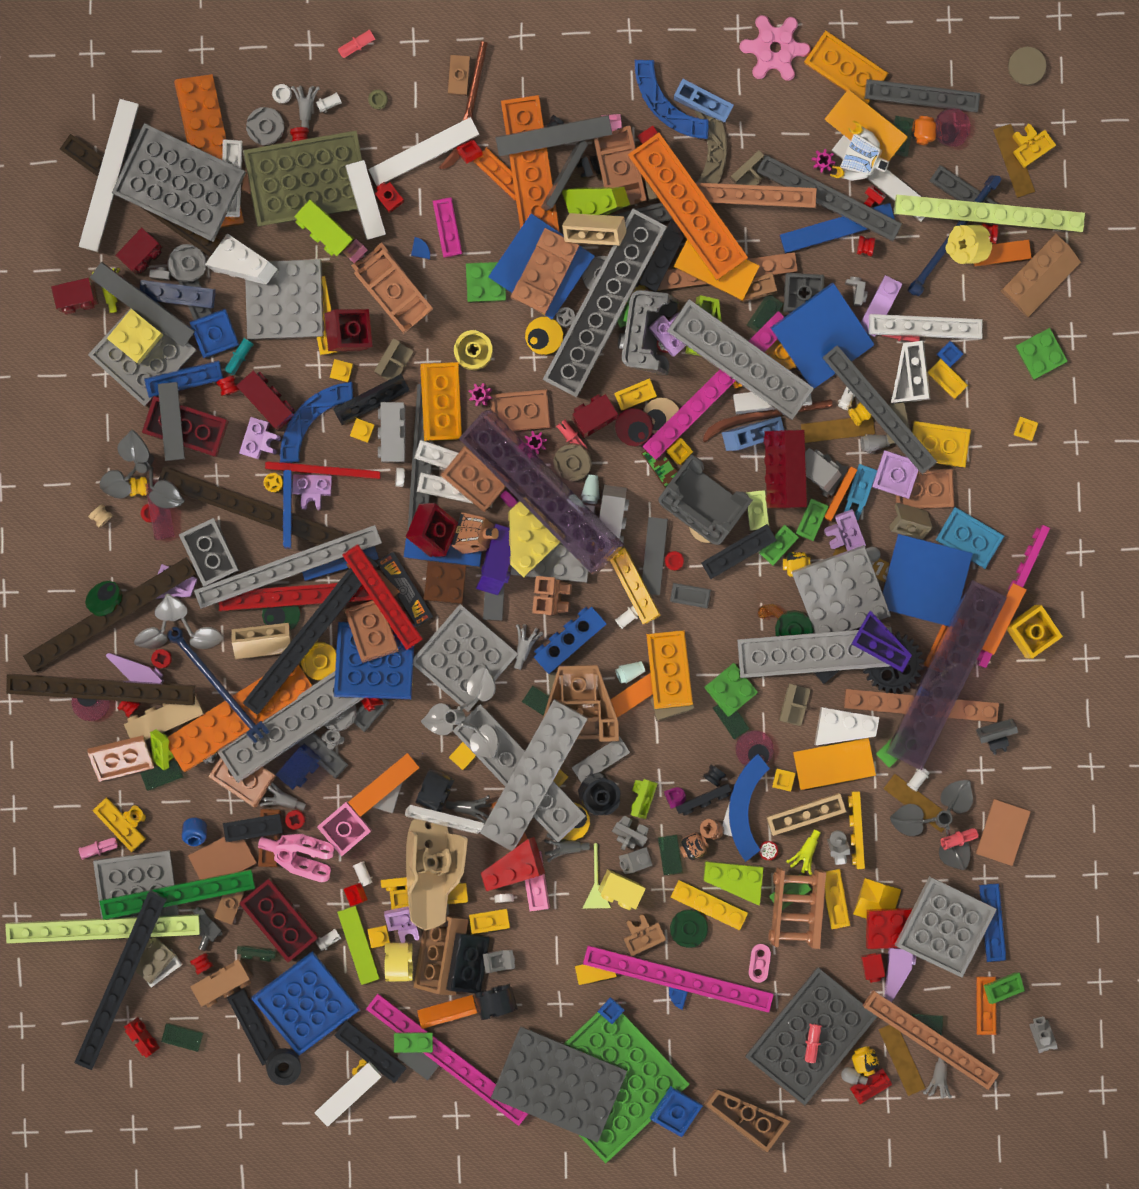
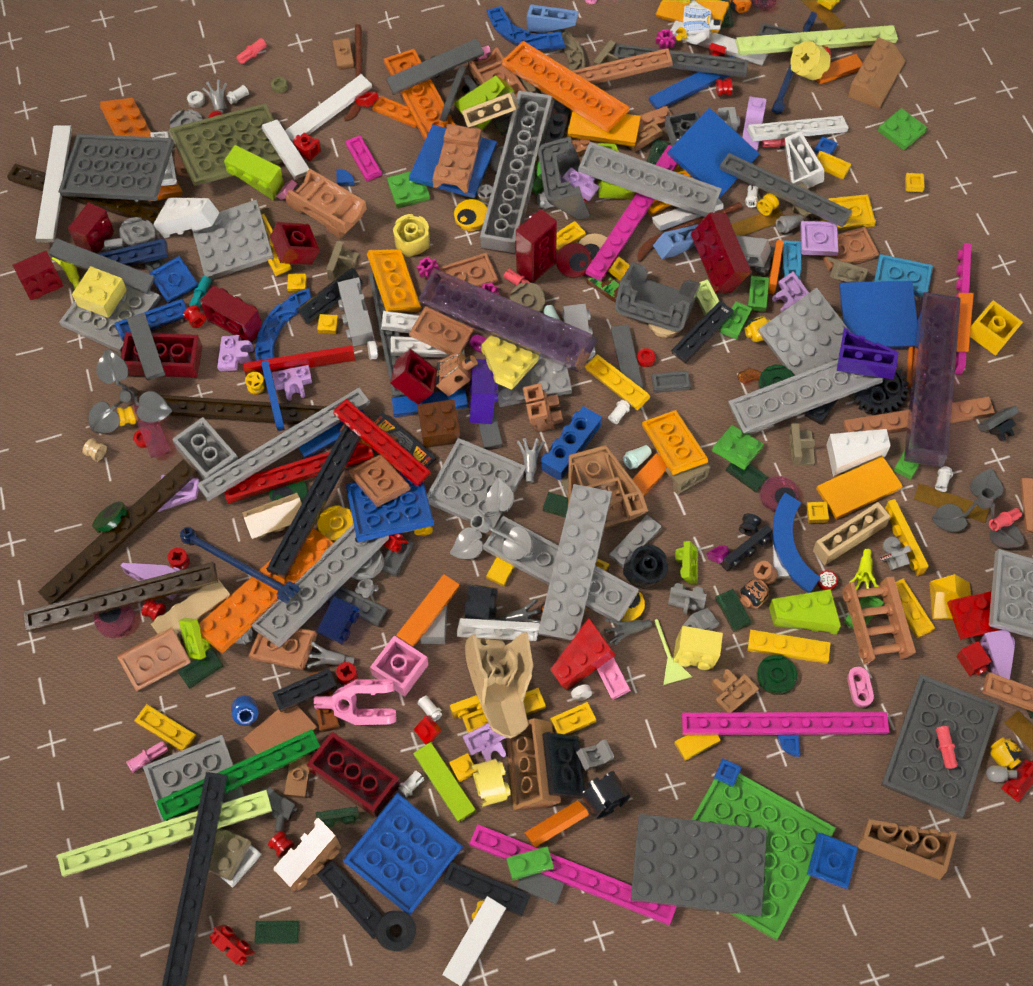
camera: 15 degrees left, 25 degrees down
yellow plate [123,805,146,828] -> none
light grey plant [134,593,224,649] -> none

